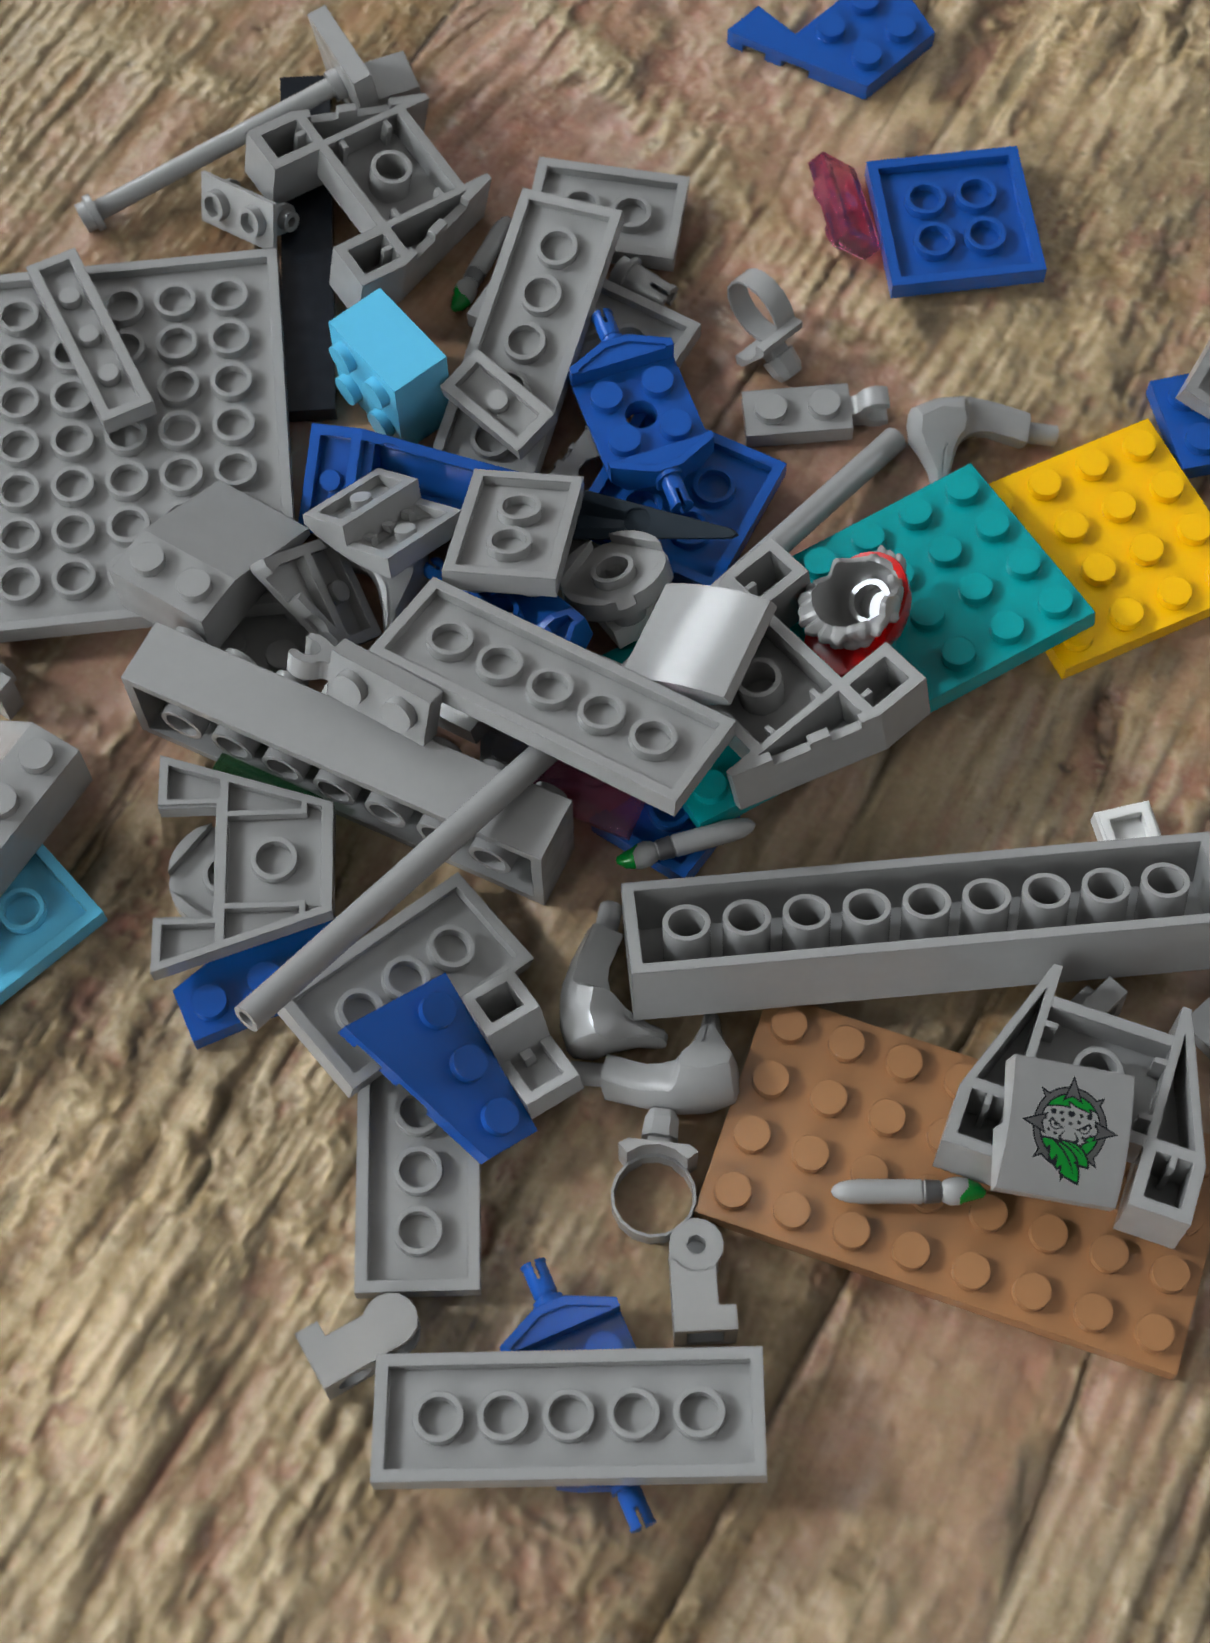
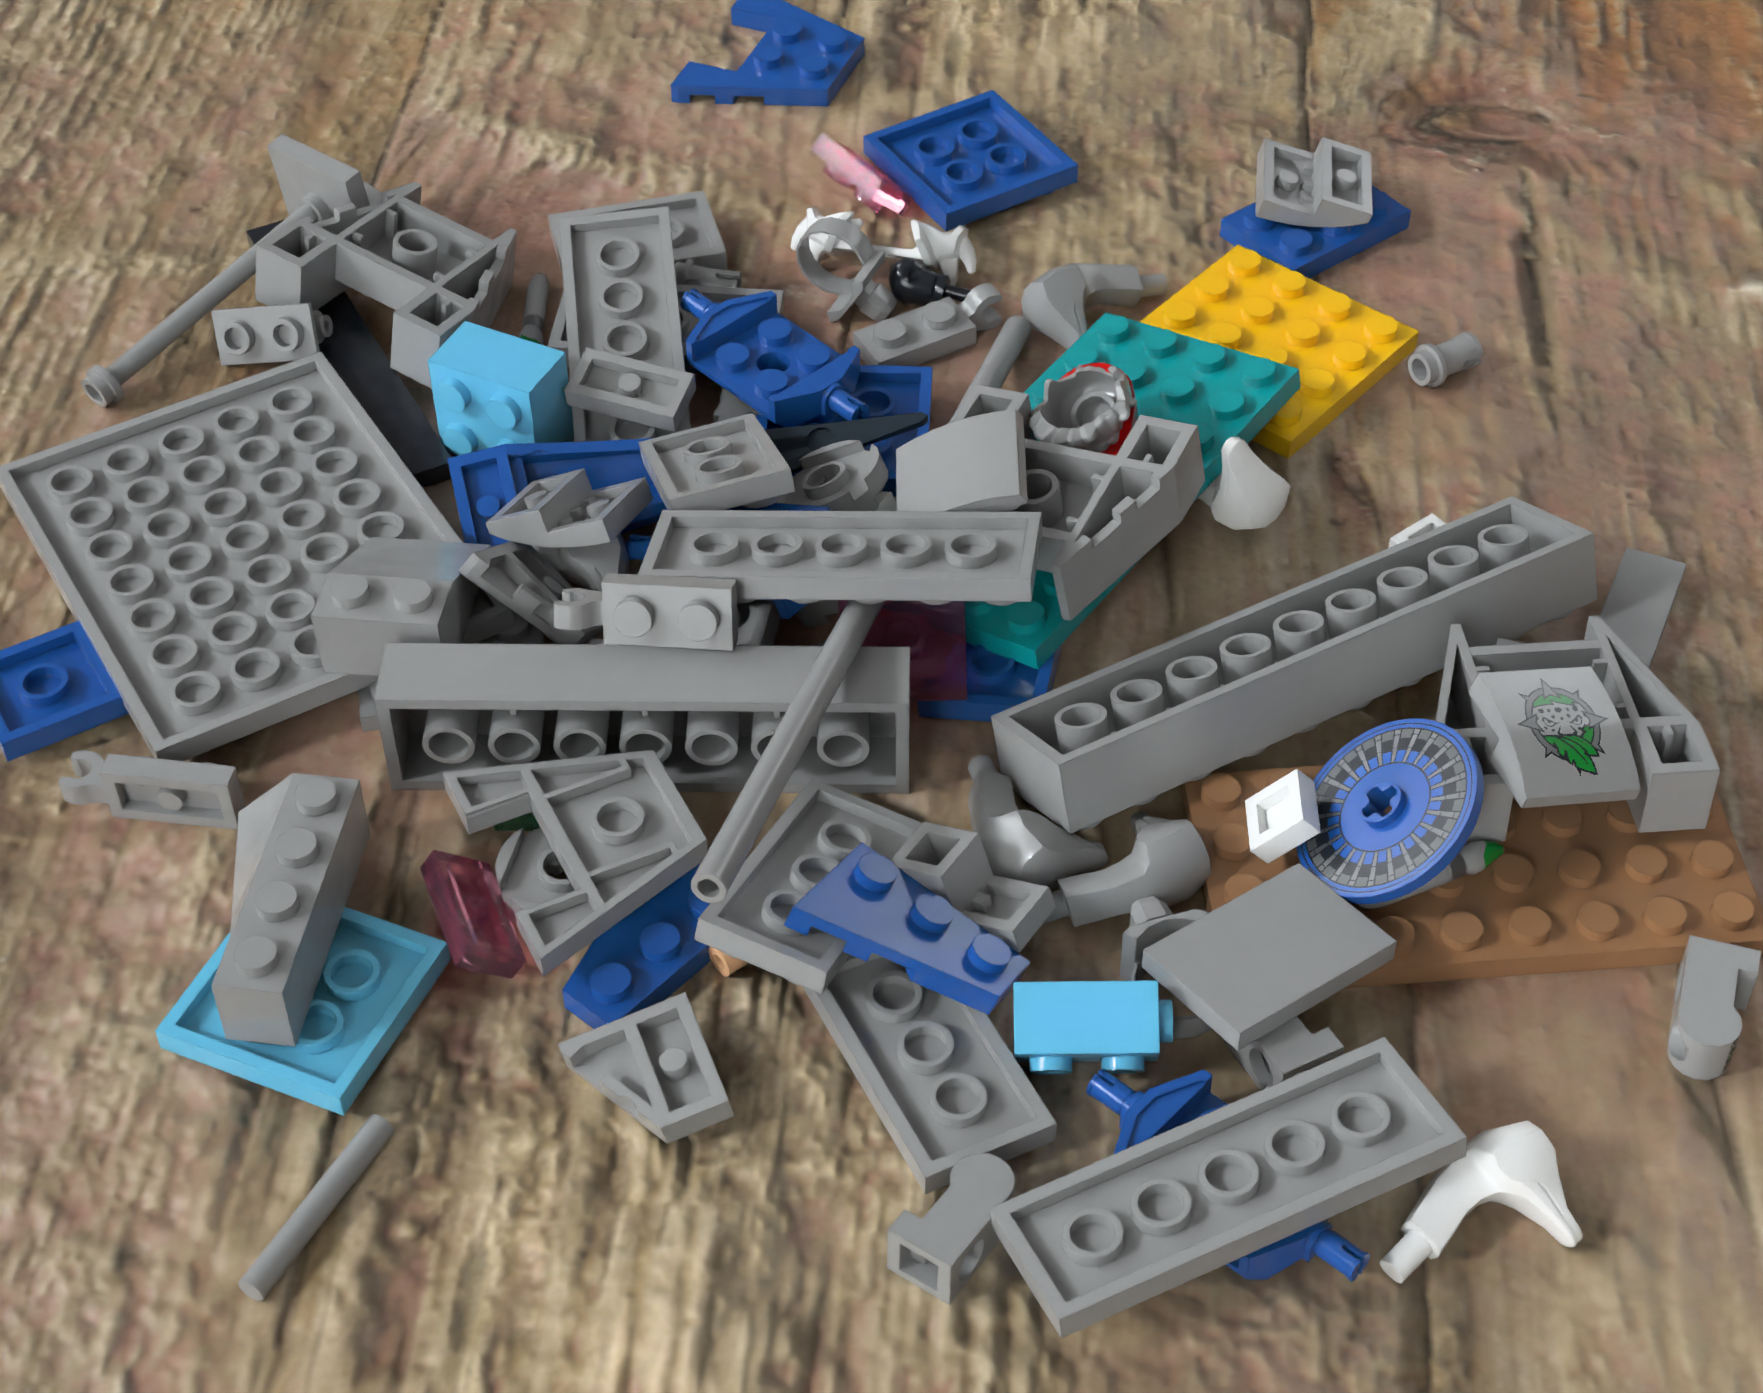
camera: 25 degrees left, 20 degrees down
light grey plate [26,248,157,434] -> none
light grey piece [616,818,756,870] -> none
none -> clear pink plate [420,850,527,979]
none -> light grey wing [558,992,735,1144]
none -> white piece [790,206,977,286]
none -> black piece [888,258,971,306]
none -> medium azure brick [1013,980,1173,1075]
none -> light grey tile [1142,863,1397,1051]
none -> white animal [1198,437,1291,530]
none -> white plate [1245,769,1321,864]
none -> piece [1296,718,1484,904]
none -> white animal [1379,1120,1583,1283]
none -> light grey leg [1667,935,1761,1080]

